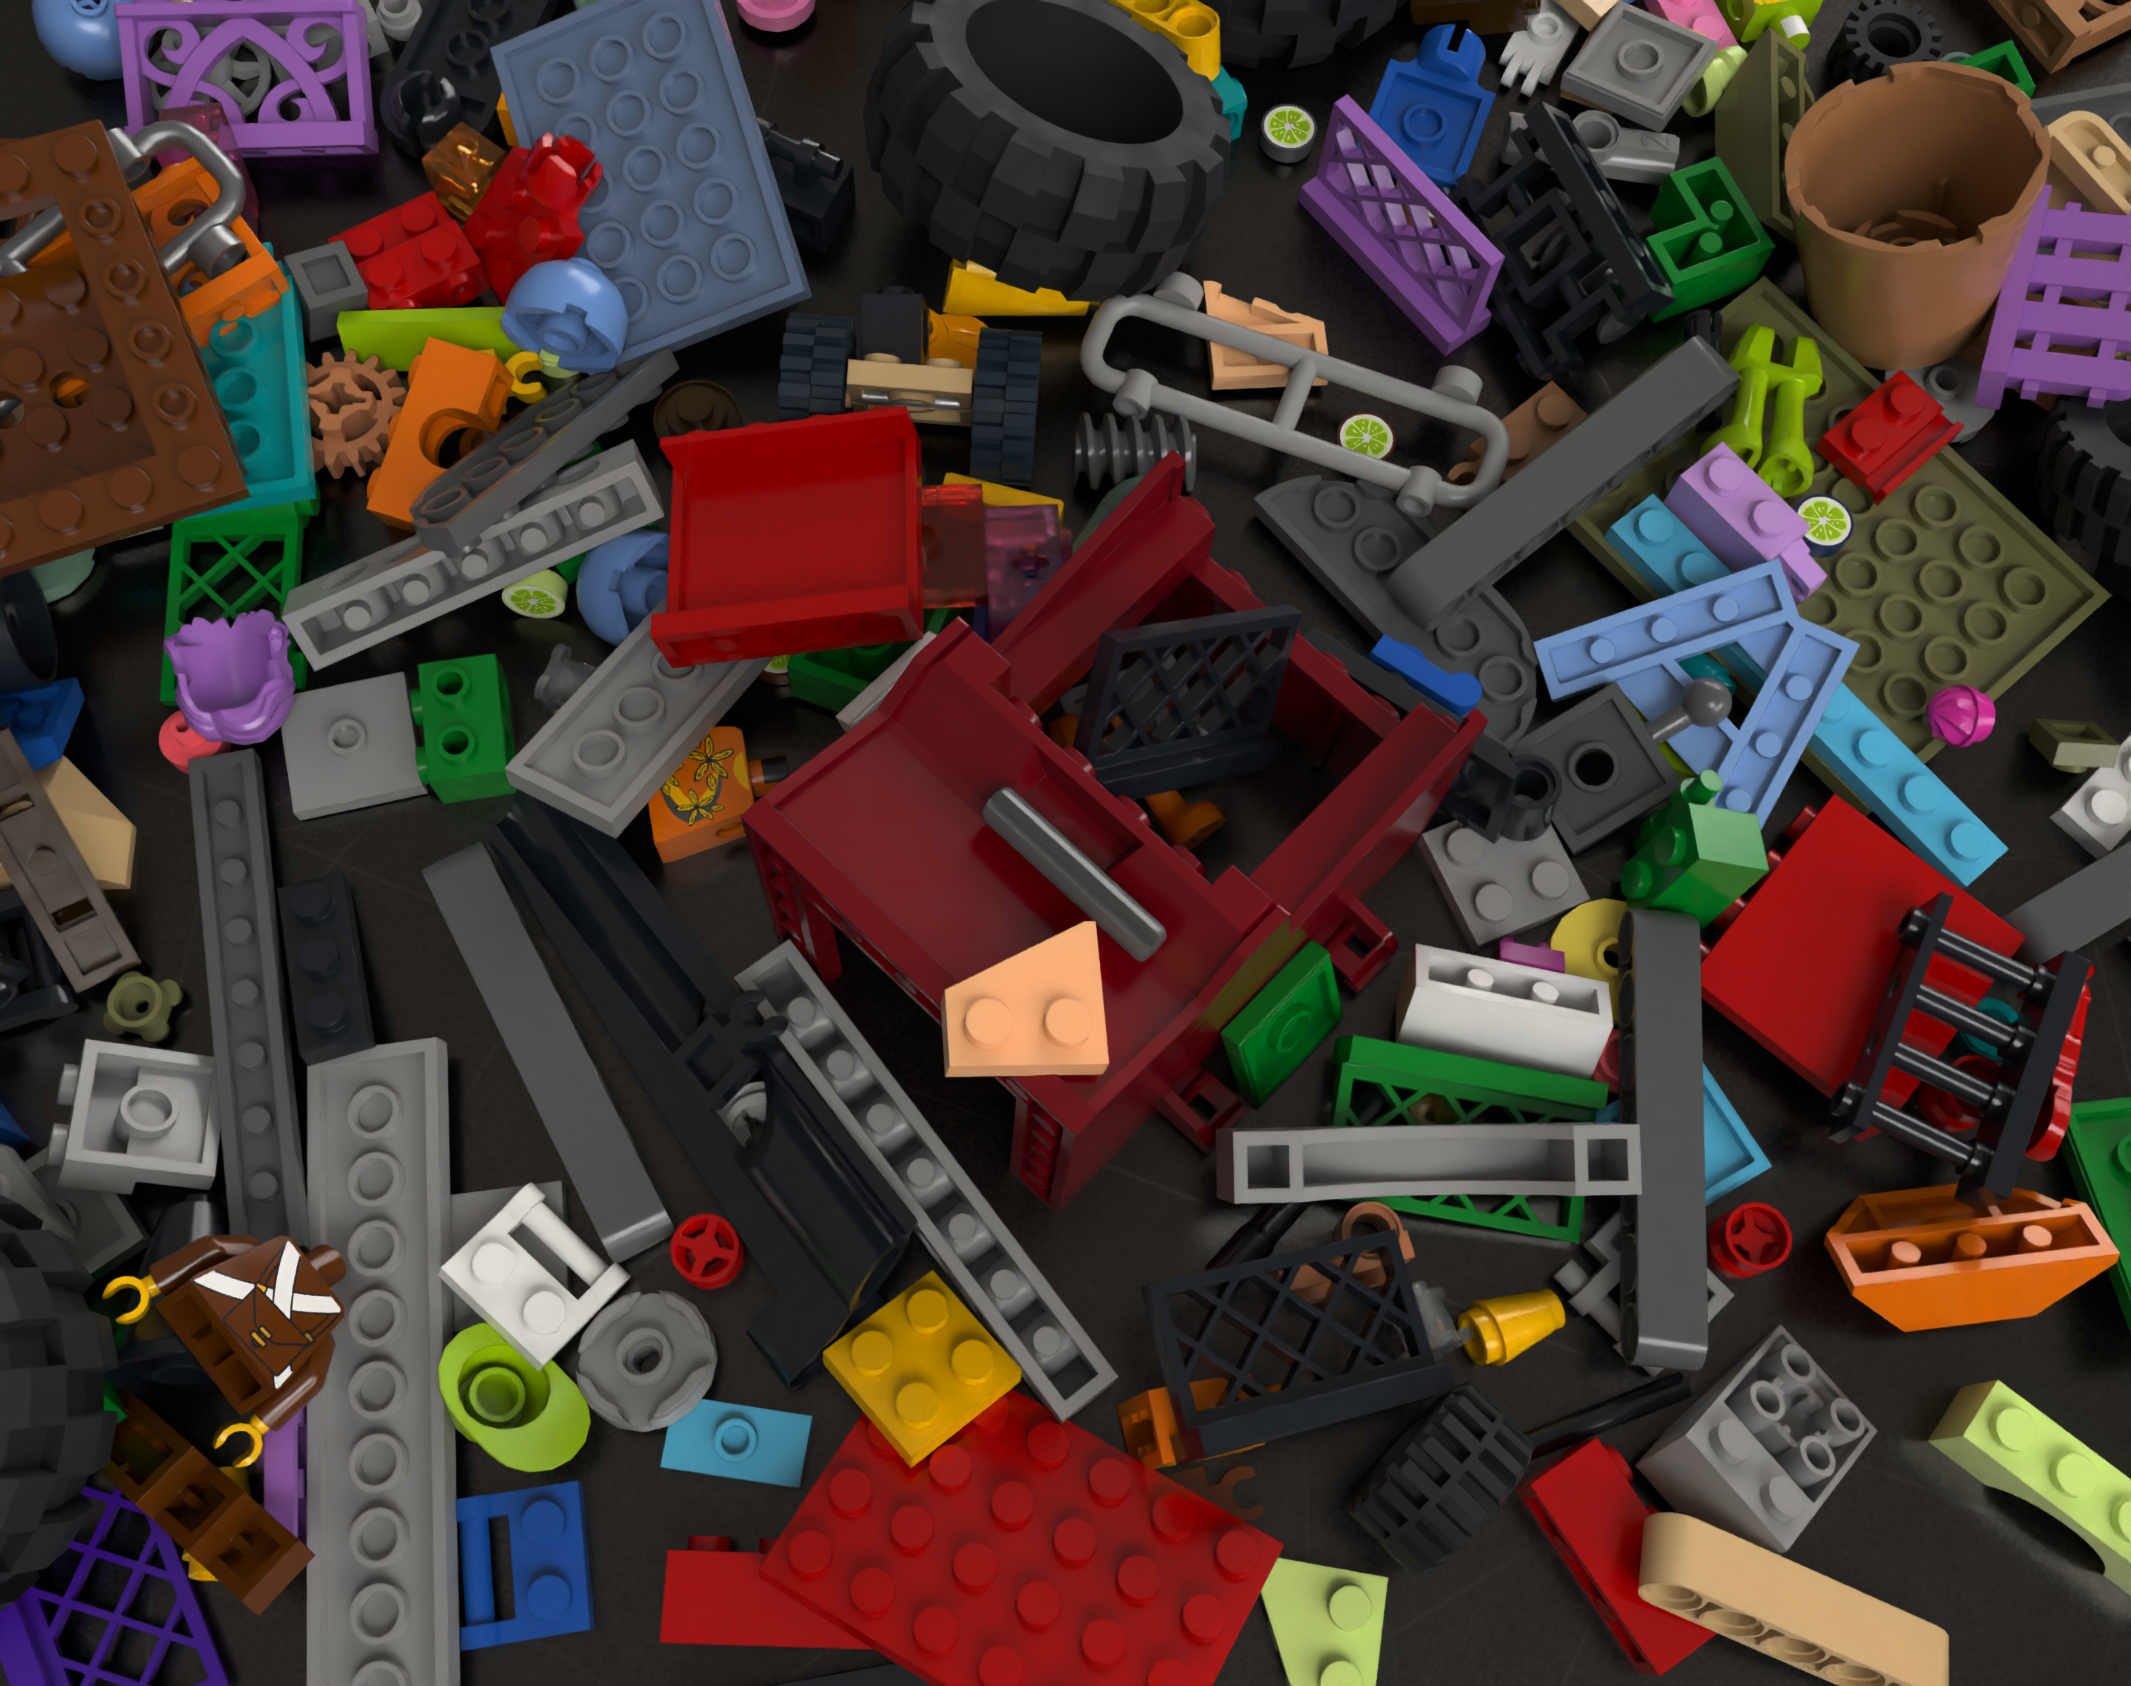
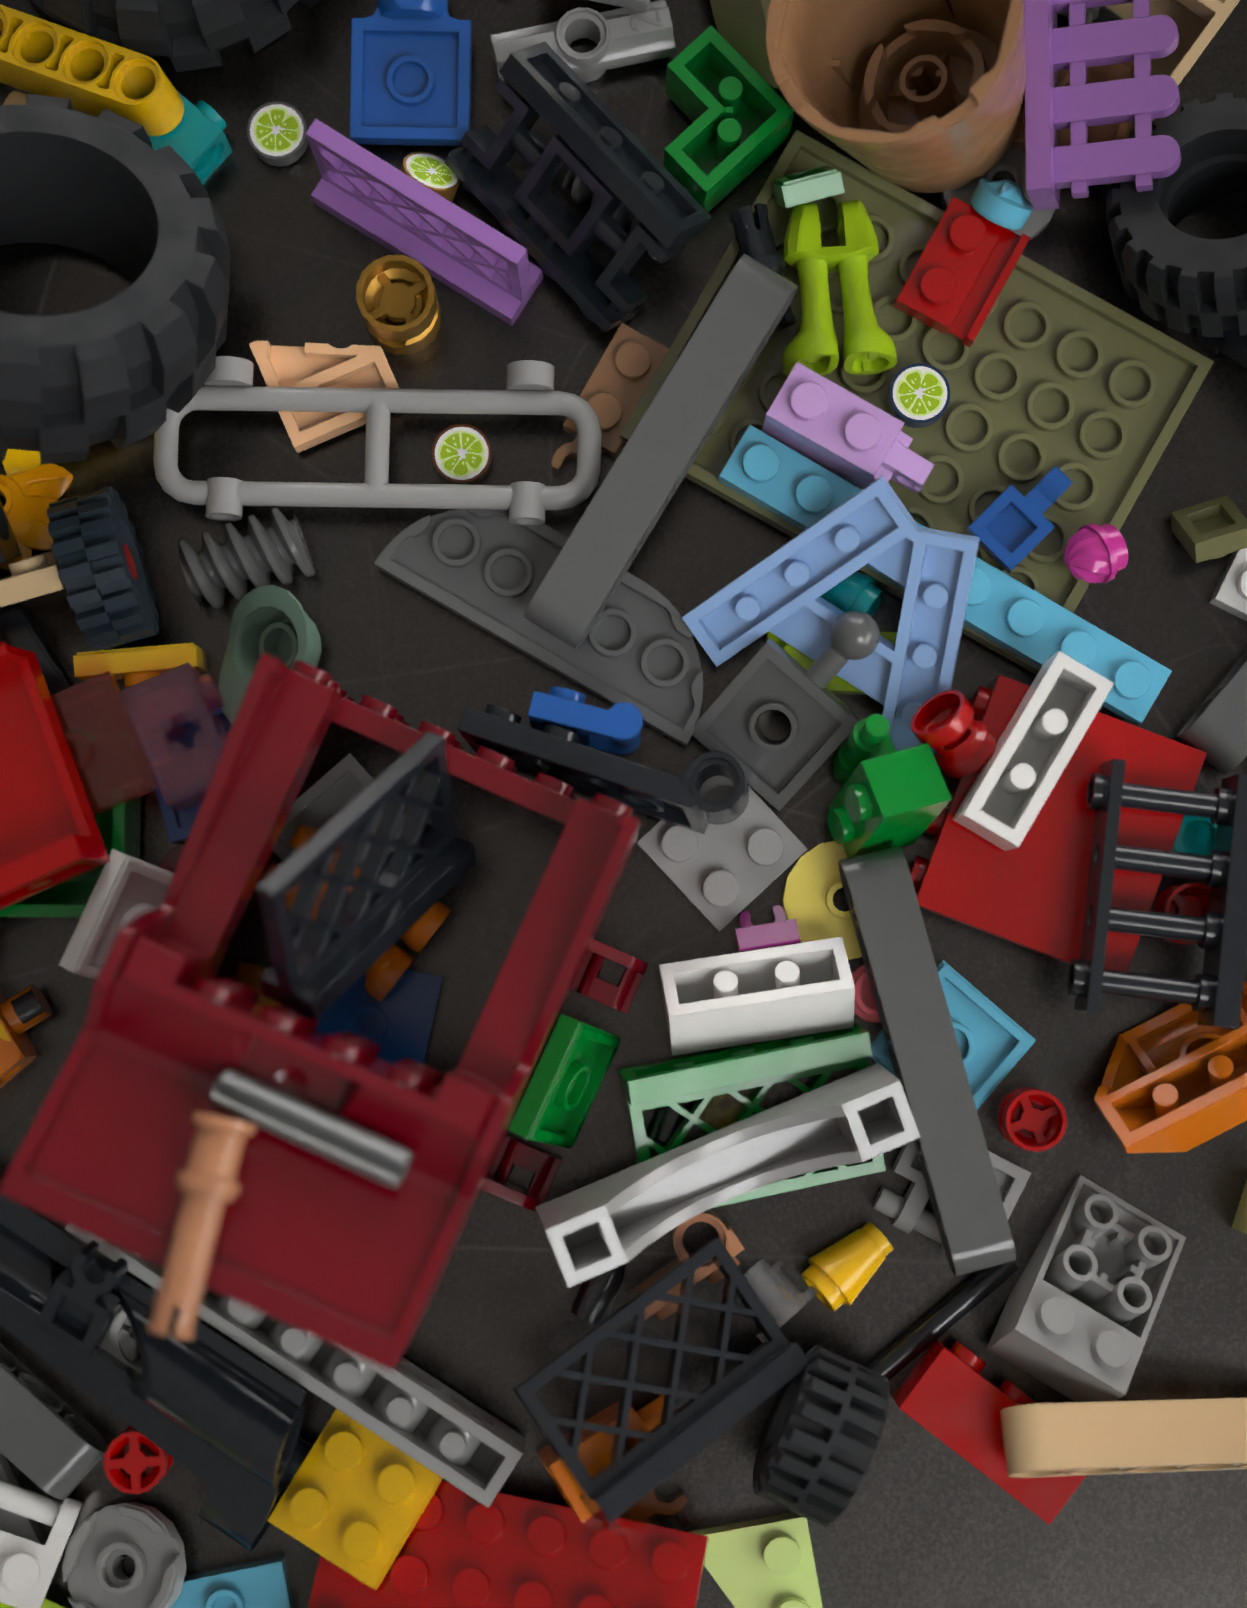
camera: 15 degrees left, 15 degrees up
light nougat wing [941,921,1109,1077] -> none
none -> nougat pin [146,1110,257,1340]
none -> pearl gold wheel [356,255,441,355]
none -> tile [771,165,845,208]
none -> red wheel [910,690,996,778]
none -> white brick [952,651,1114,851]
none -> blue plate [966,466,1073,573]
none -> medium azure tile [970,179,1034,230]

